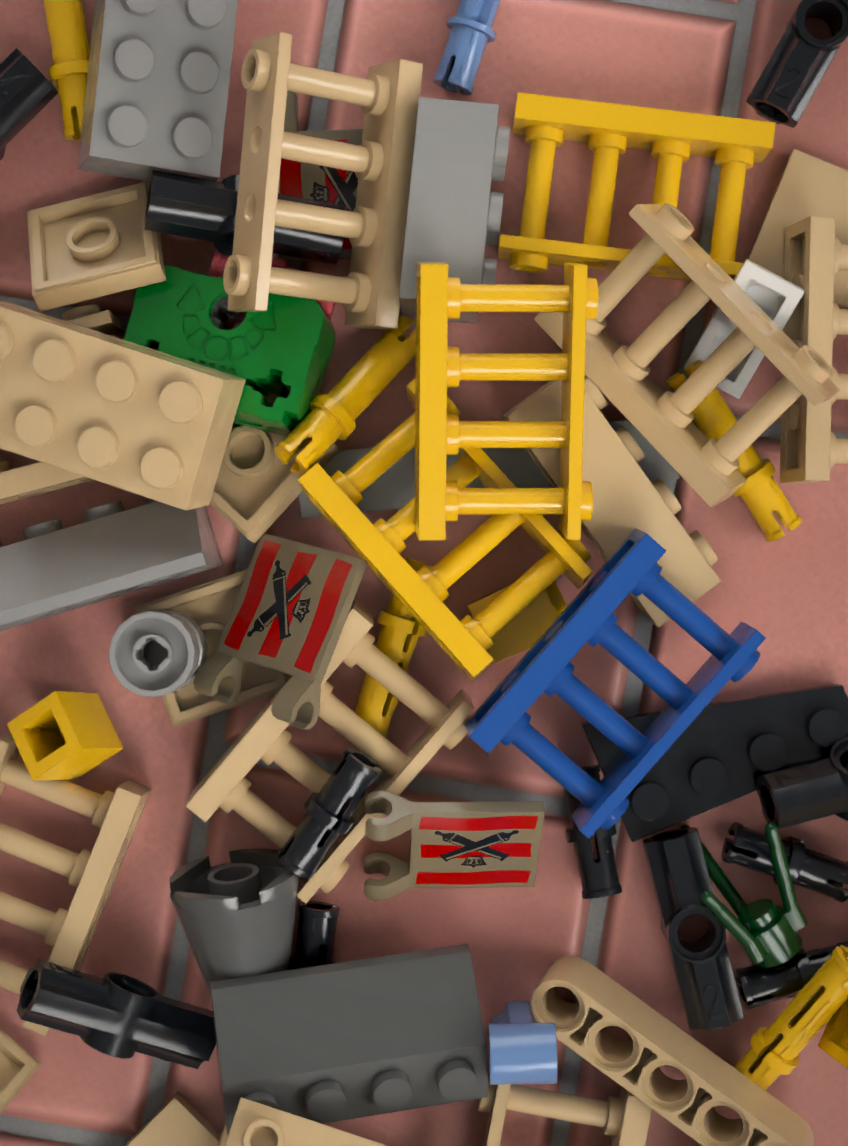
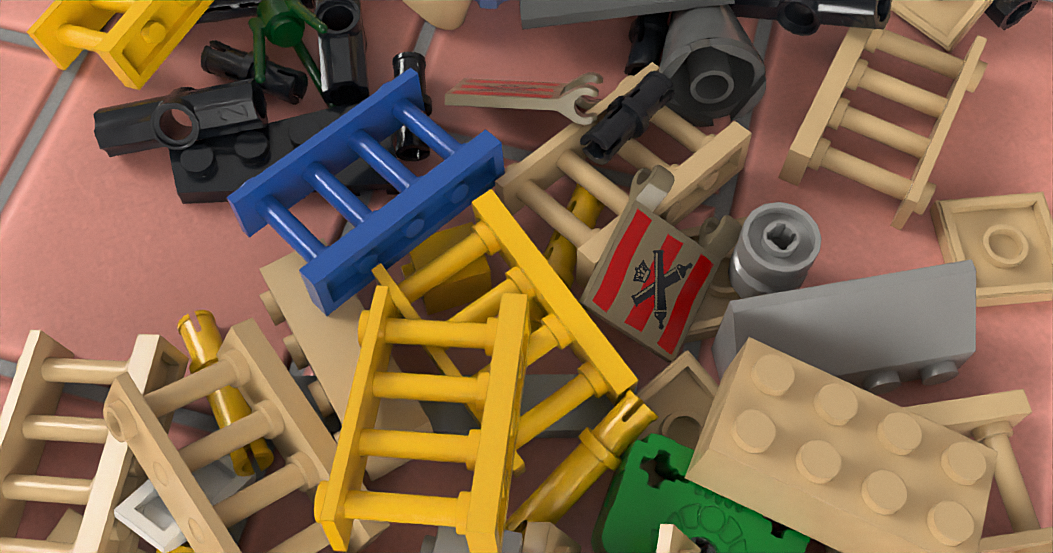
camera: 175 degrees left, 25 degrees down
yellow brick [7,691,124,781] -> none

